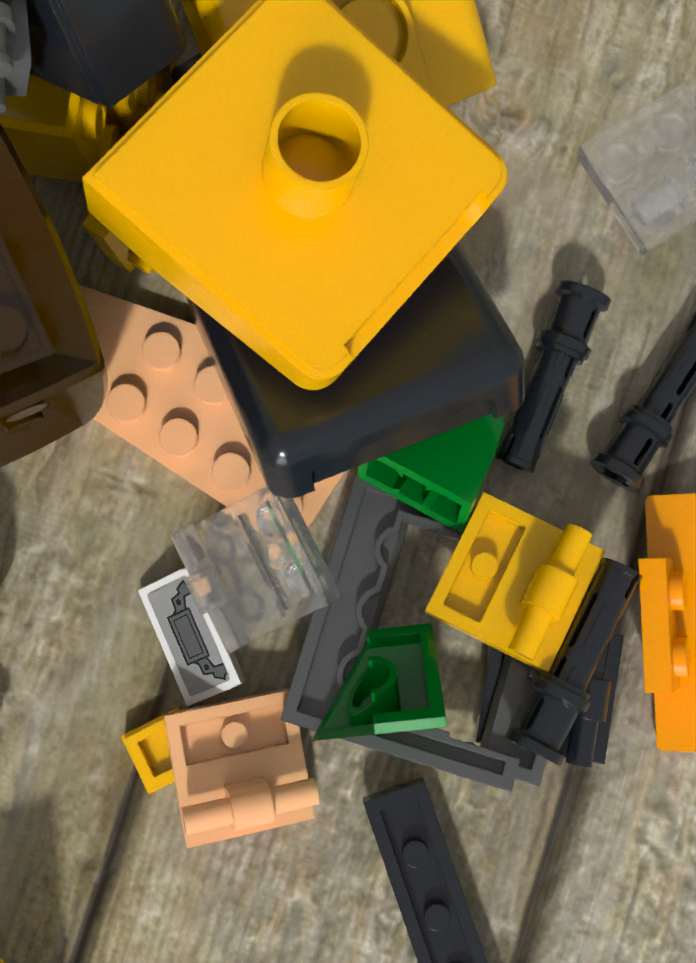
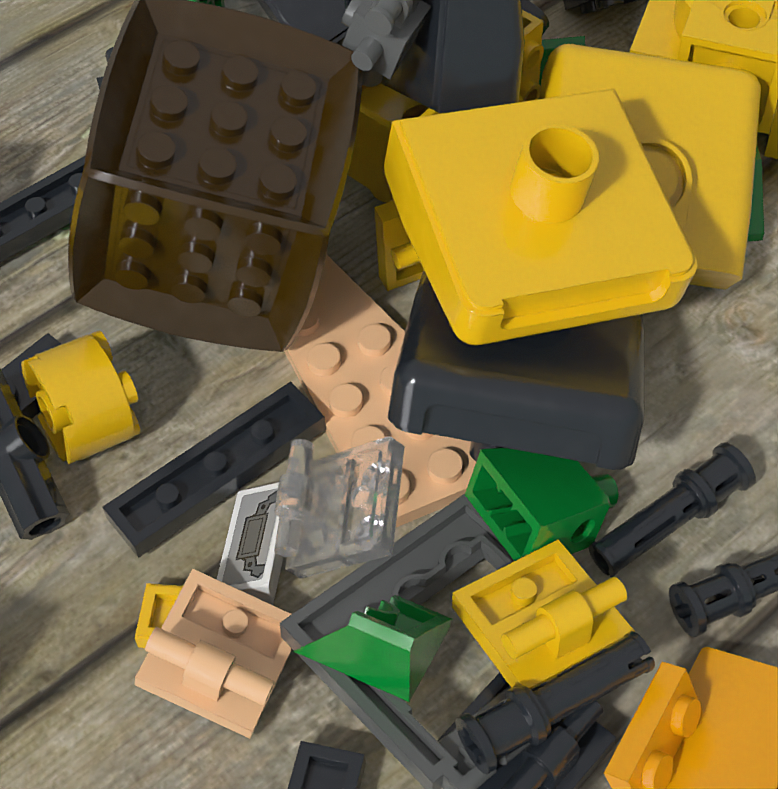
camera: 30 degrees right, 30 degrees down
none -> black plate [102,381,326,558]

